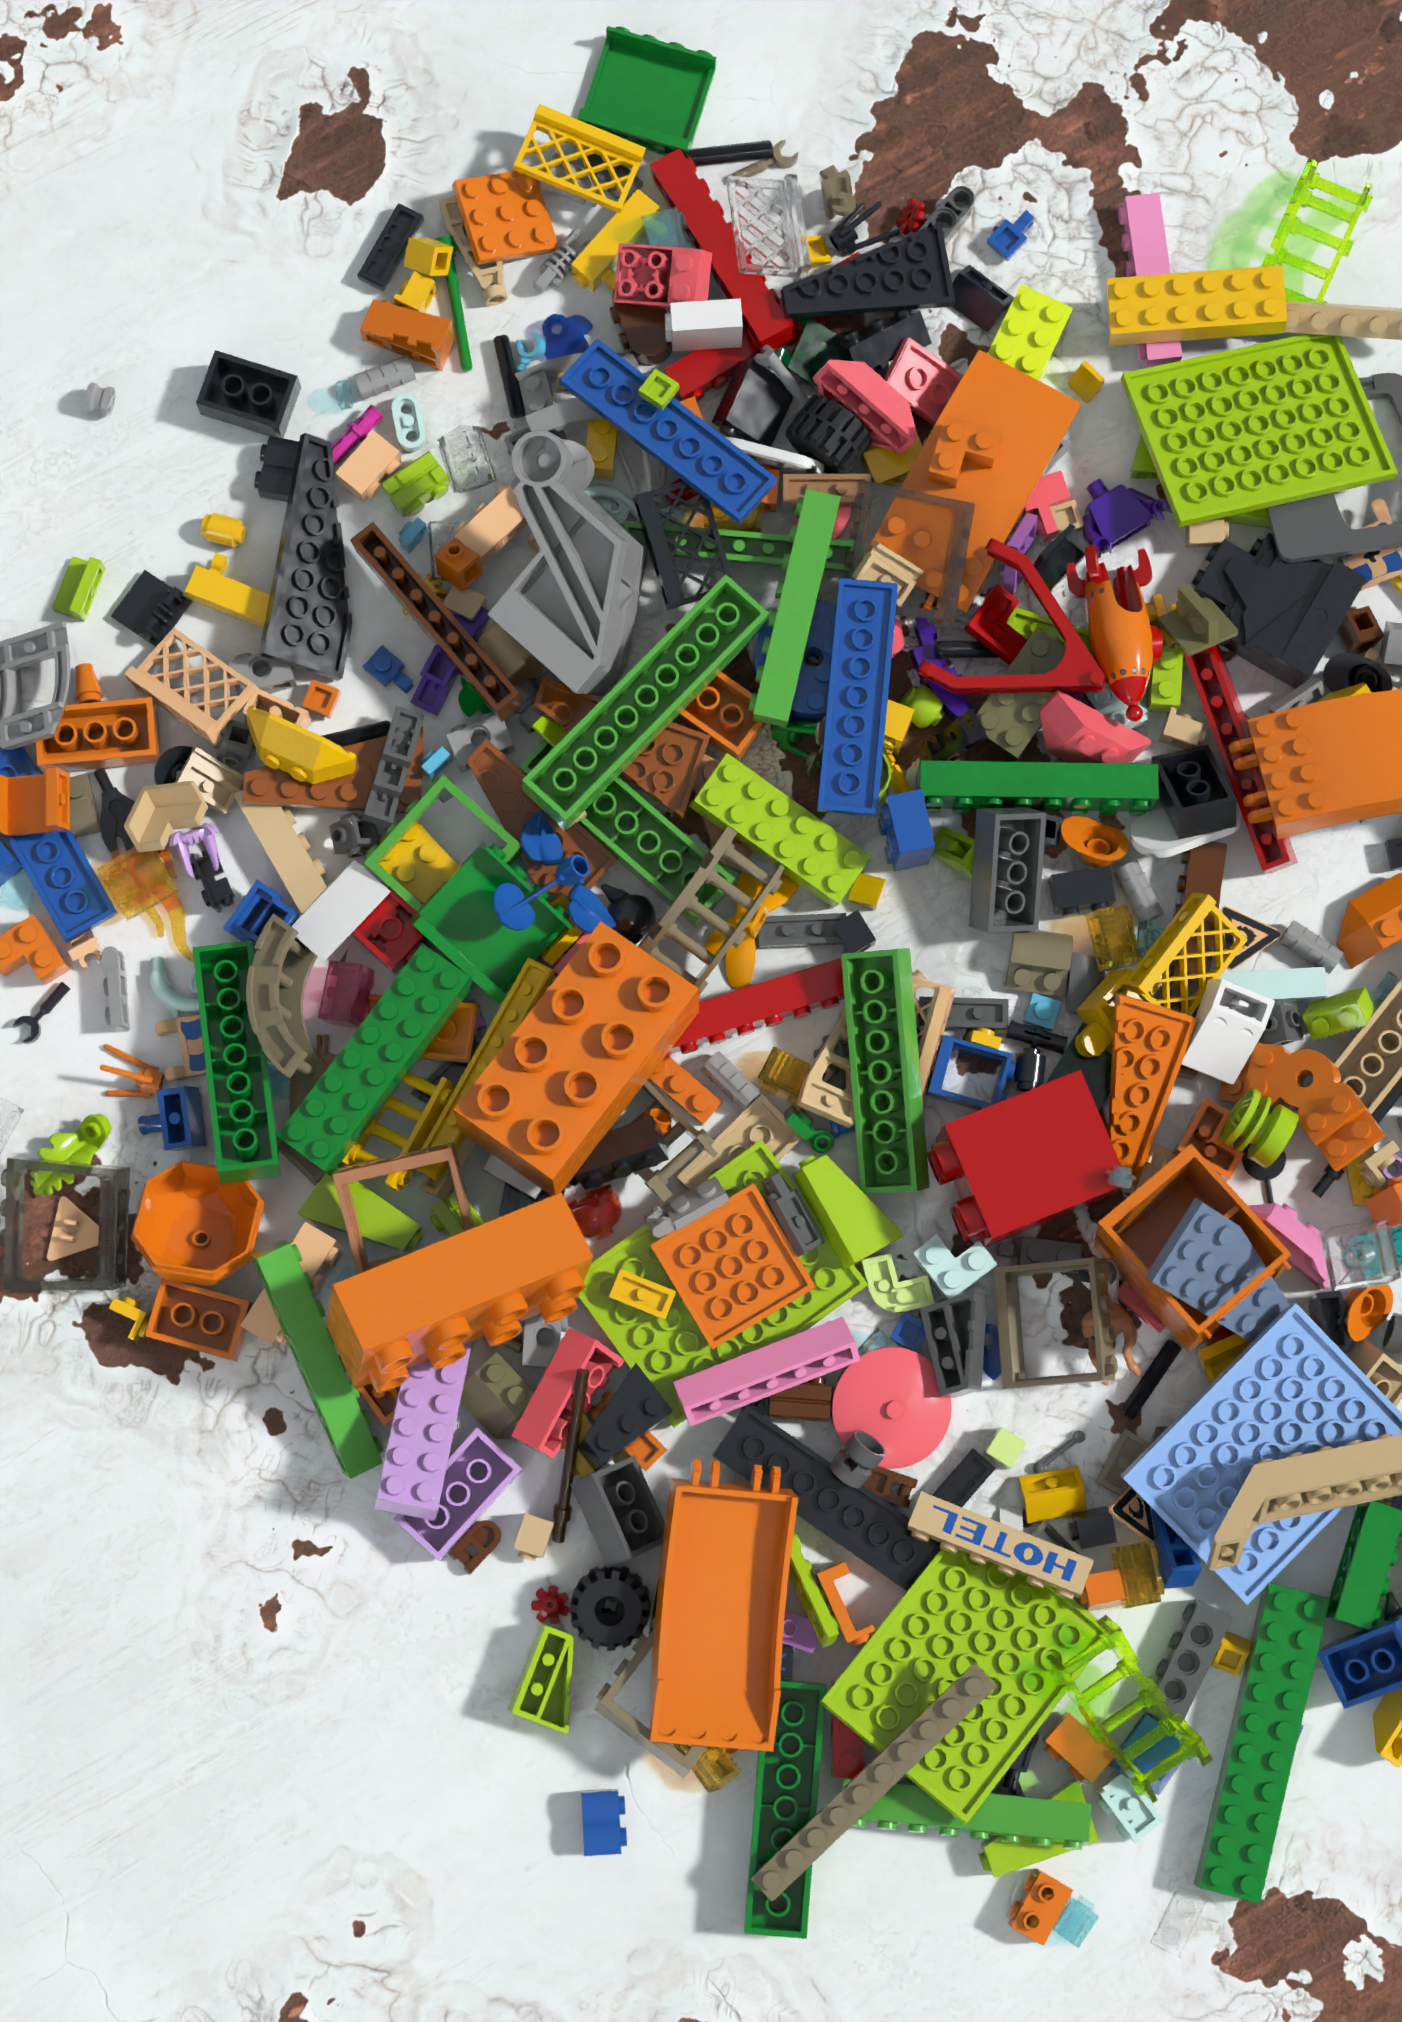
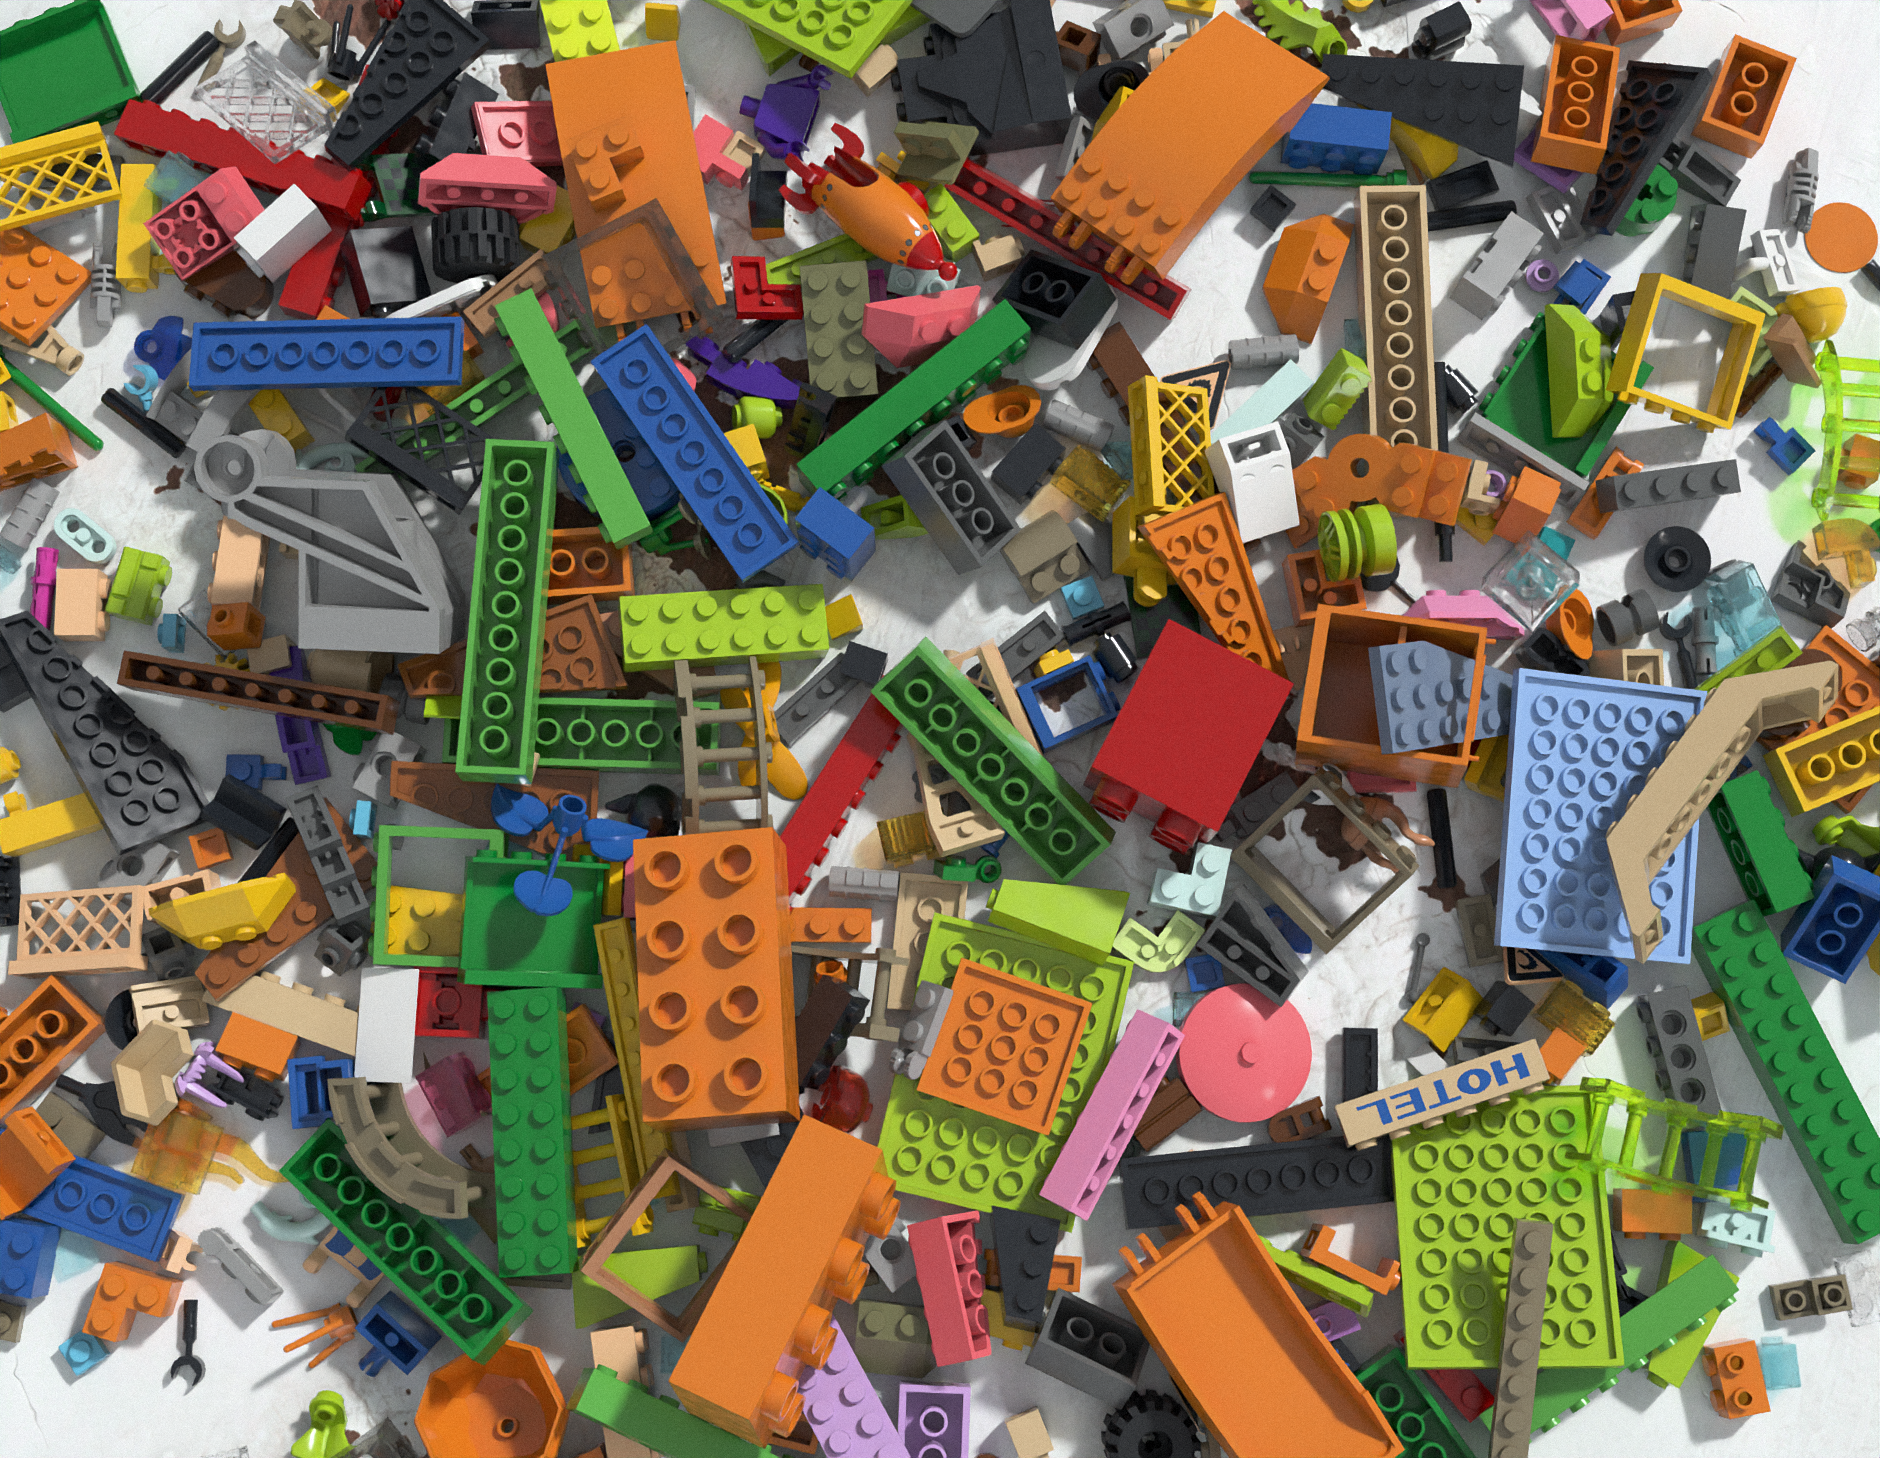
camera: 40 degrees left, 0 degrees up
clear brick [437,425,497,493] -> none
dark brown bar [552,1369,589,1543] -> none
yellow plate [609,1269,676,1320] -> none
lime plate [638,368,680,411] -> none
light grey hinge [754,345,814,416] -> none
dark grey hinge [761,1173,825,1257] -> none
dark grey wheel [830,1430,886,1488] -> none
tan plate [852,540,924,607] -> none
red piece [917,538,1105,695] -> none
yellowish green piece [983,1427,1027,1469] -> none
medium lavender plate [1000,513,1038,595] -> none
clear light blue plate [1106,1165,1136,1188] -> none
none -> black panel [199,774,287,850]
none -> orange brick [215,1012,301,1083]
none -> dark grey arm [734,570,786,589]
none -> dark tan slope [1768,1274,1853,1321]

